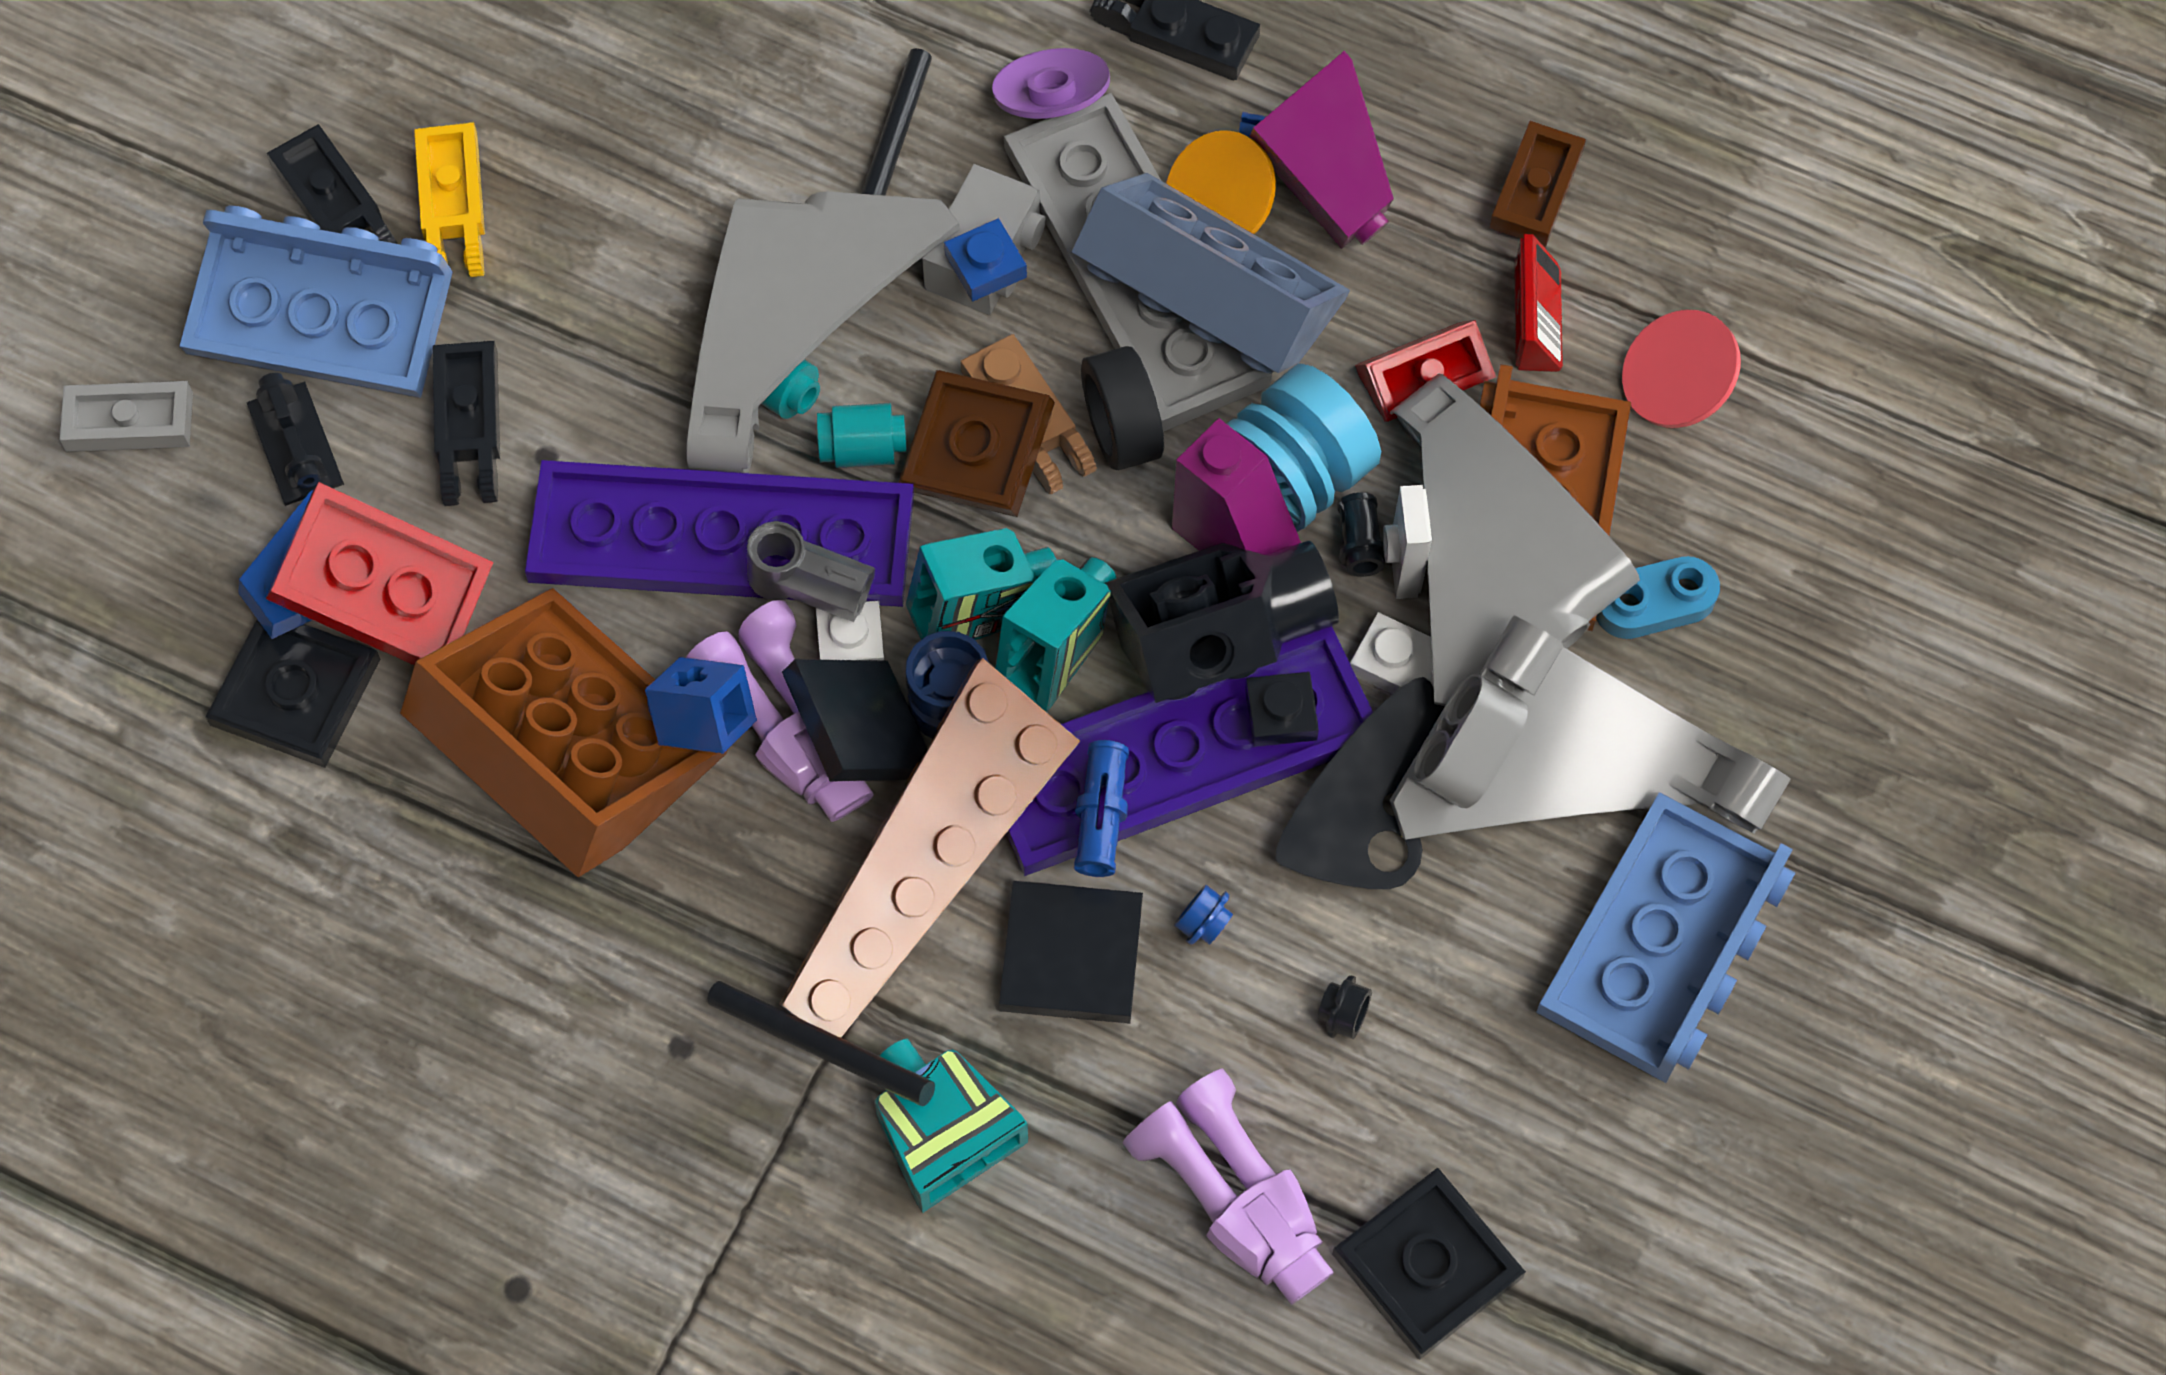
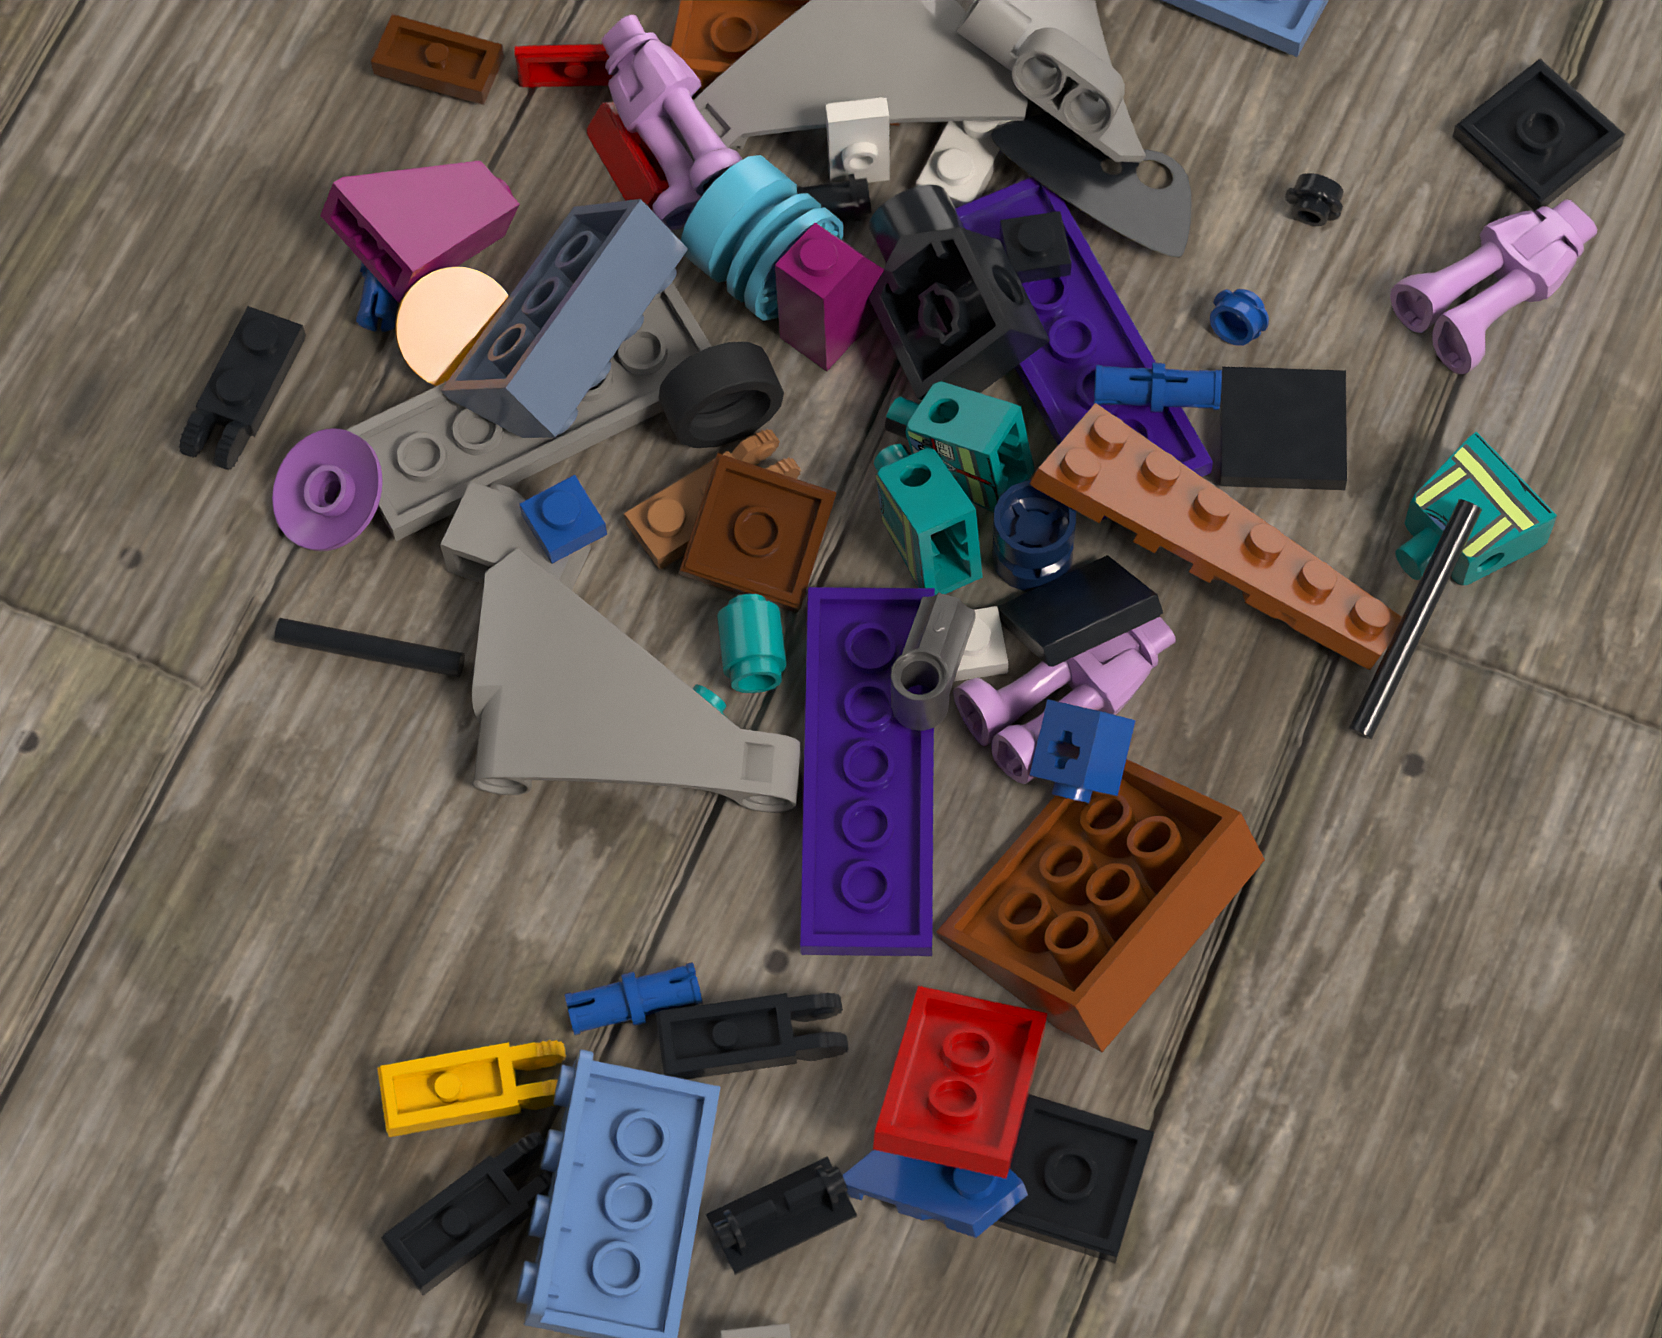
camera: 90 degrees left, 0 degrees up
none -> blue pin [564,962,703,1036]
none -> lavender piece [601,15,743,230]

